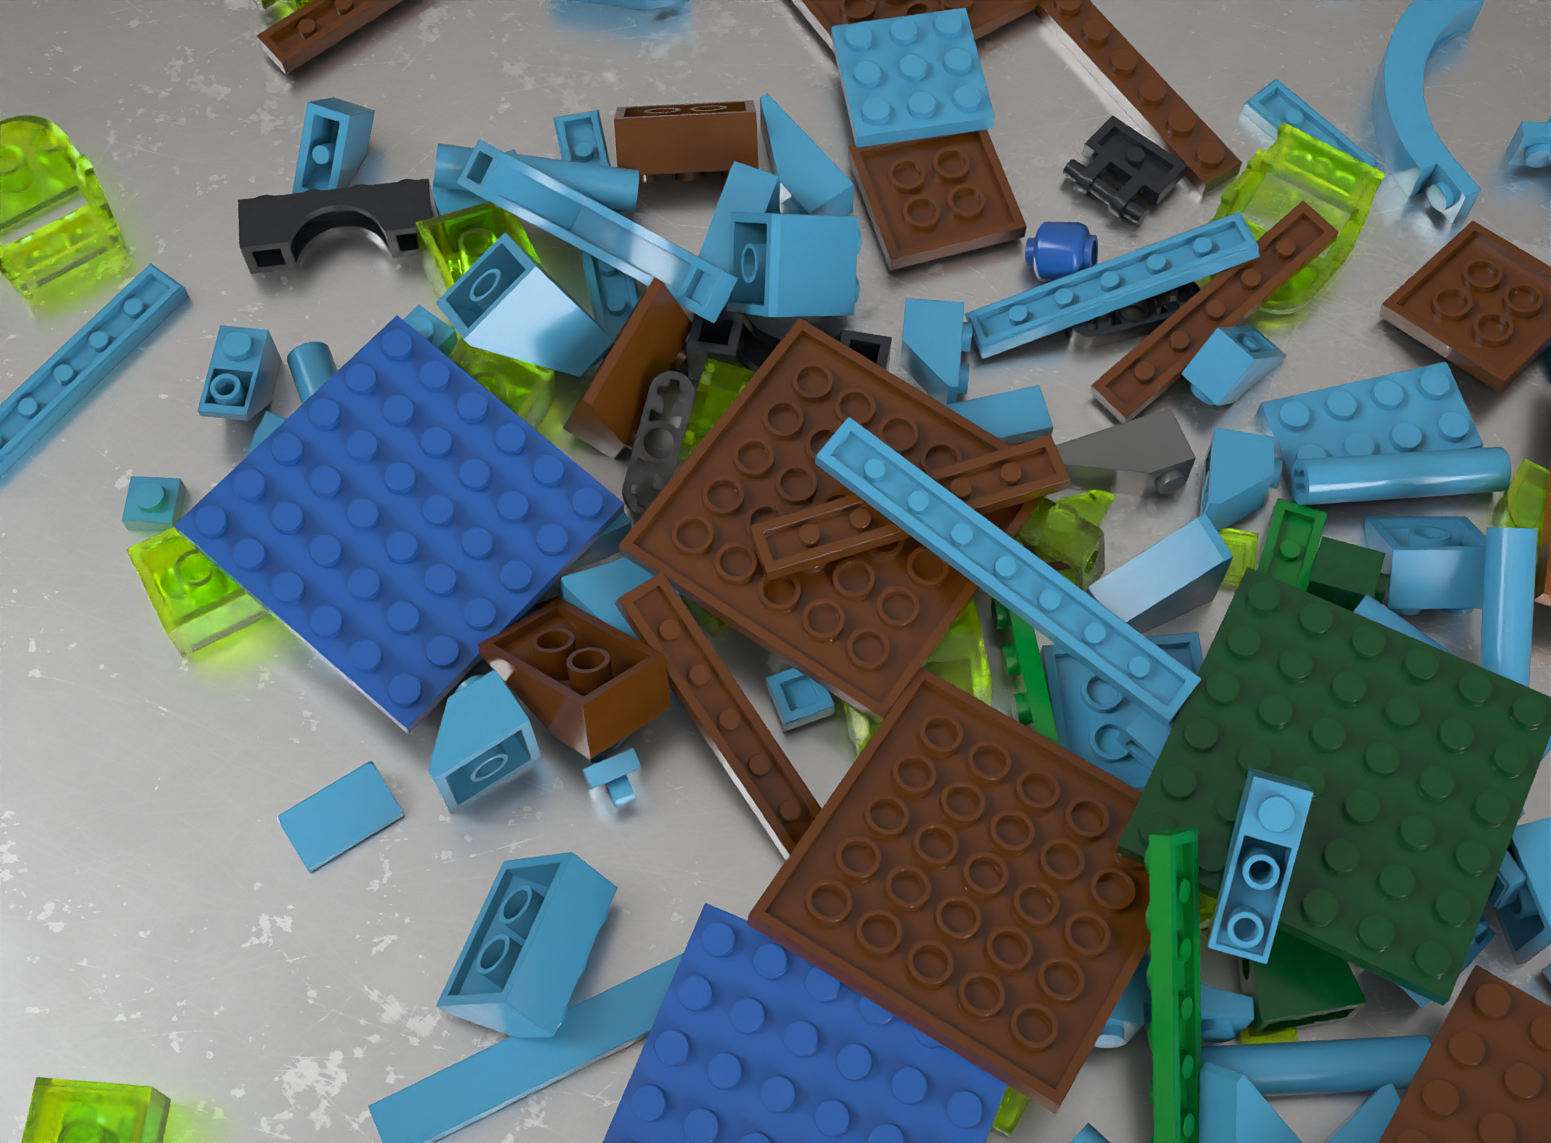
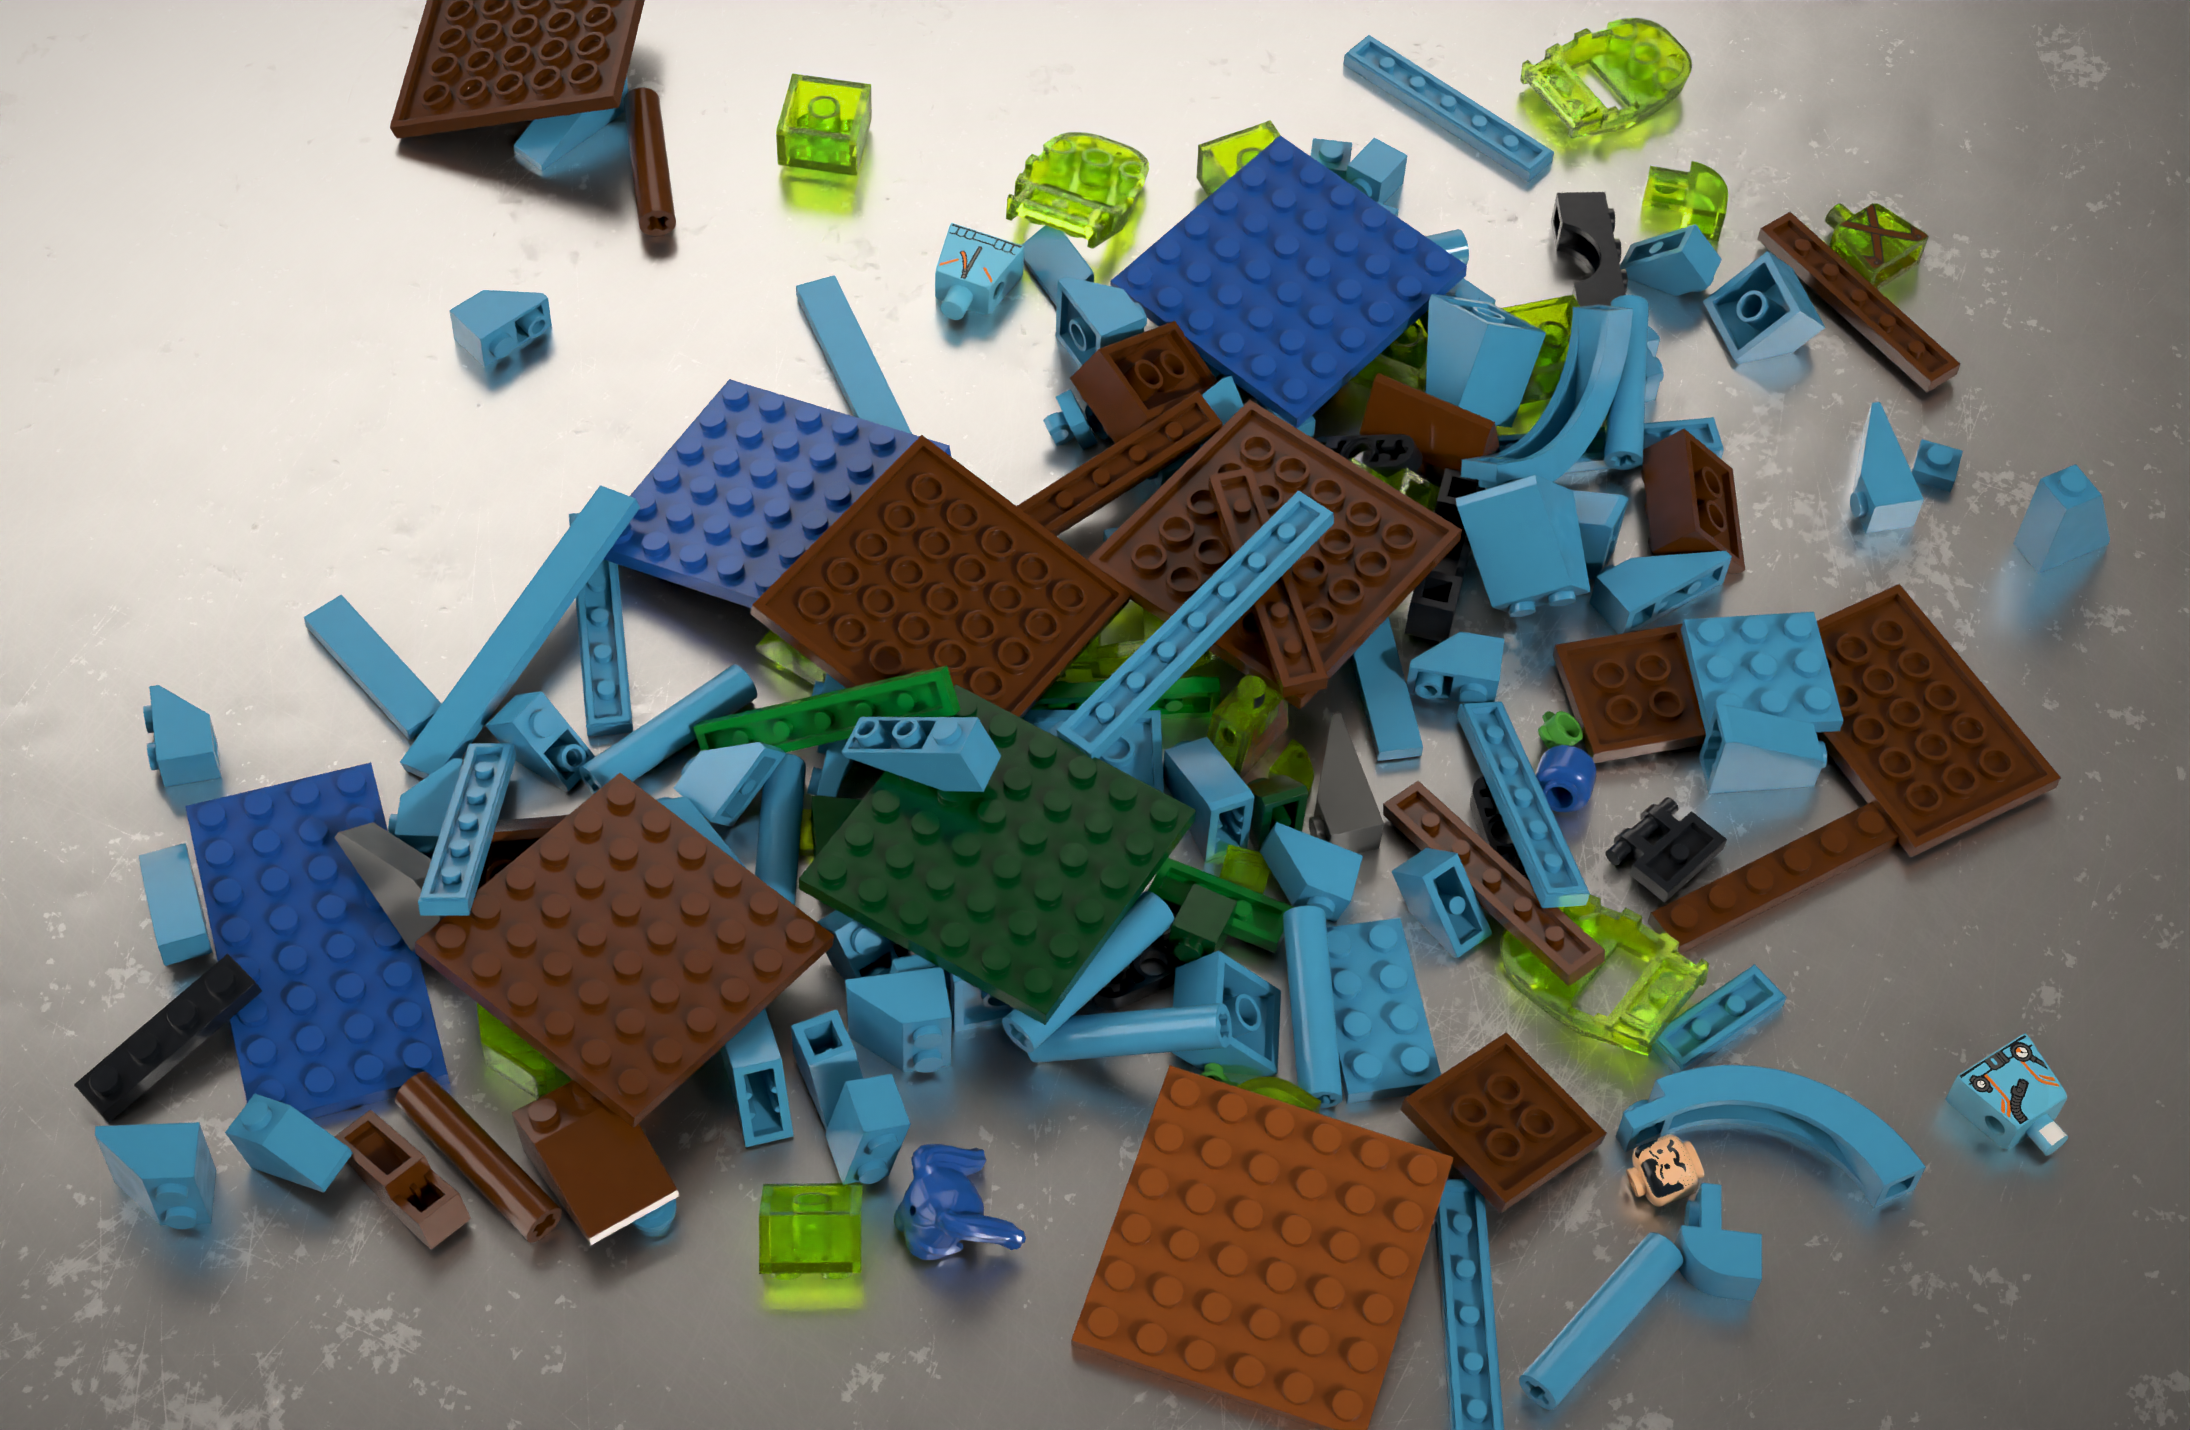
camera: 90 degrees right, 10 degrees down
dark azure slope [198,325,282,421] -> none
dark azure slope [436,852,618,1038] -> none
none -> medium azure torso [935,223,1024,320]
none -> clear neon green slope [1006,132,1150,249]
none -> dark green slope [1247,774,1309,856]
none -> dark azure brick [1345,137,1408,204]
none -> bright green plate [1538,711,1583,749]
none -> light nougat head [1626,1134,1704,1207]
none -> clear neon green brick [1642,161,1728,242]
none -> dark azure slope [1699,704,1827,794]
none -> dark azure slope [1703,251,1825,364]

